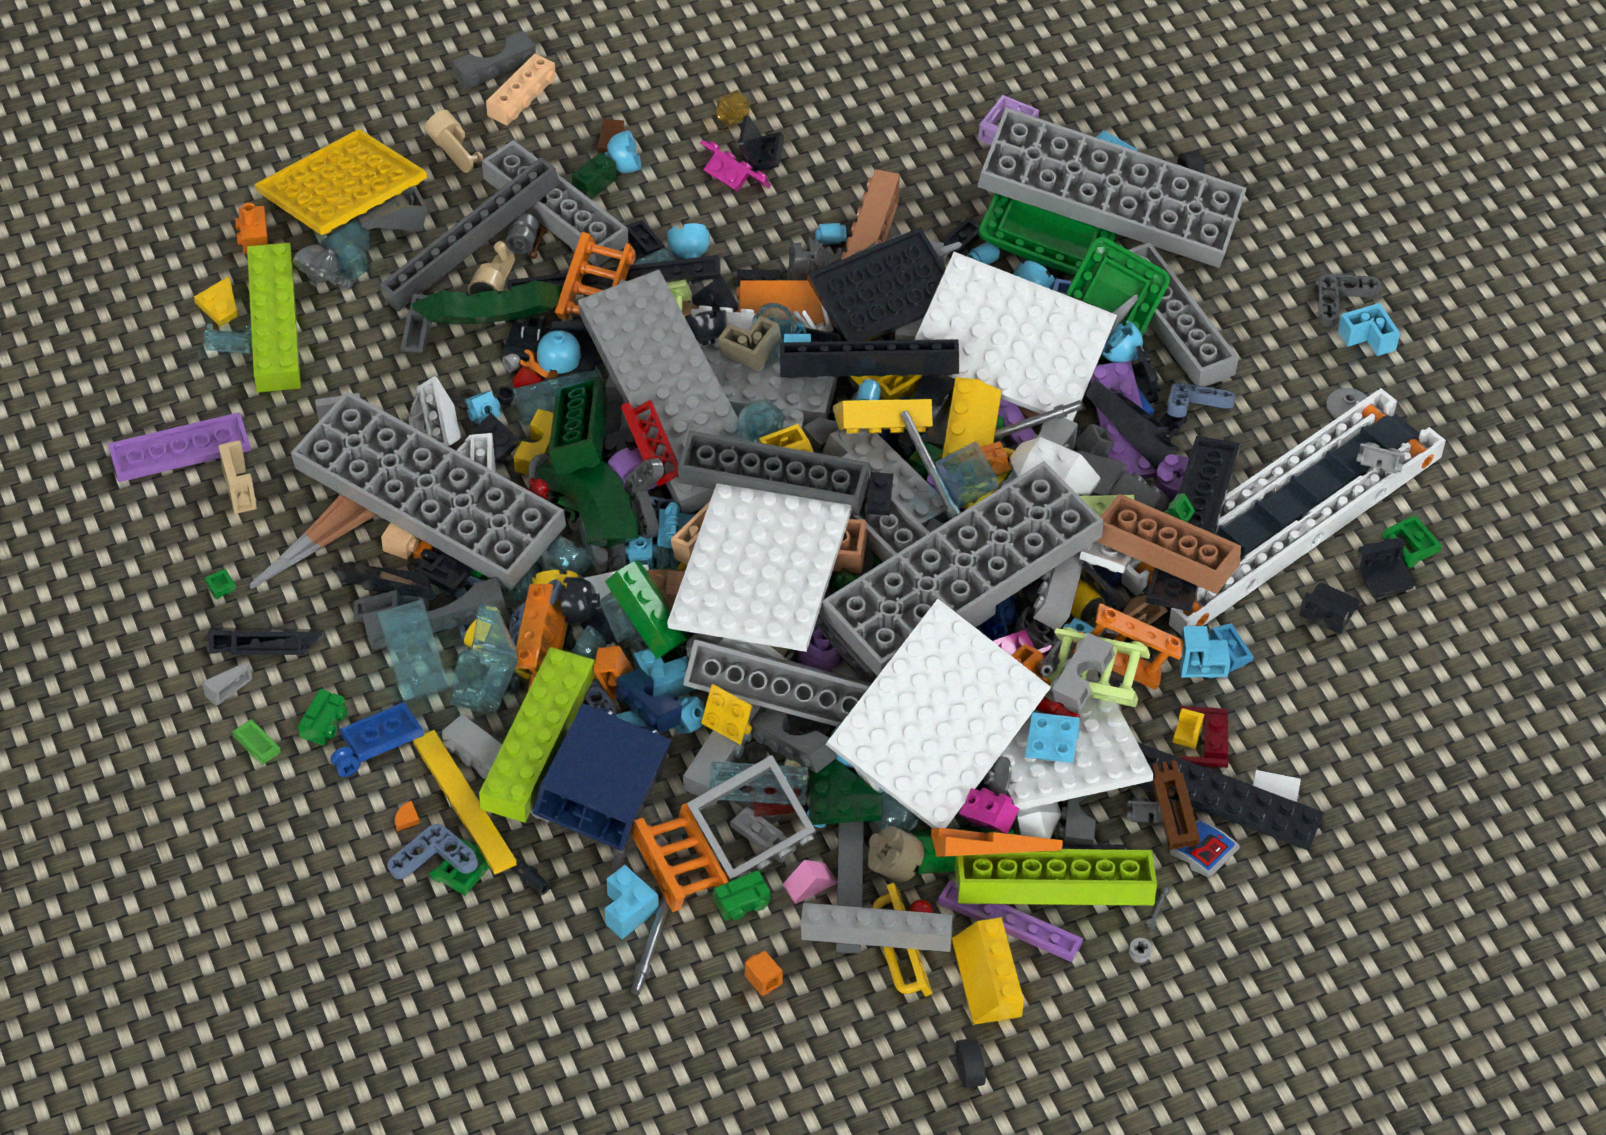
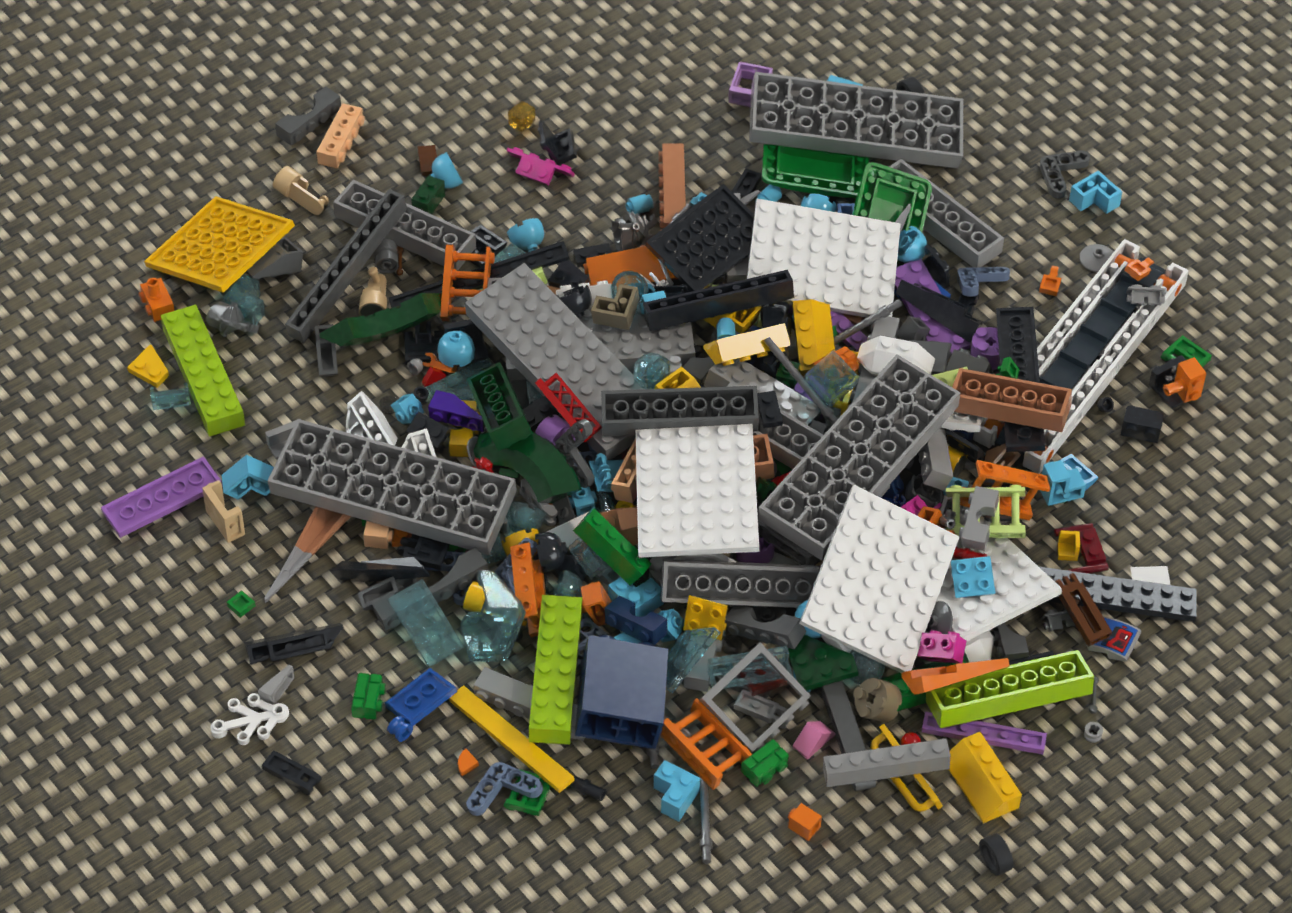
camera: 15 degrees left, 0 degrees up
bright green tile [232,719,281,765] -> none
none -> white plant [210,693,289,745]
none -> medium azure brick [221,455,274,500]
none -> black plate [262,750,322,795]
none -> dark purple slope [428,390,484,432]
none -> clear light blue wing [666,627,721,694]
none -> orange plate [1039,265,1062,296]
none -> black hinge [1097,397,1114,412]
none -> orange plate [1124,257,1154,281]
none -> orange brick [1163,357,1206,403]

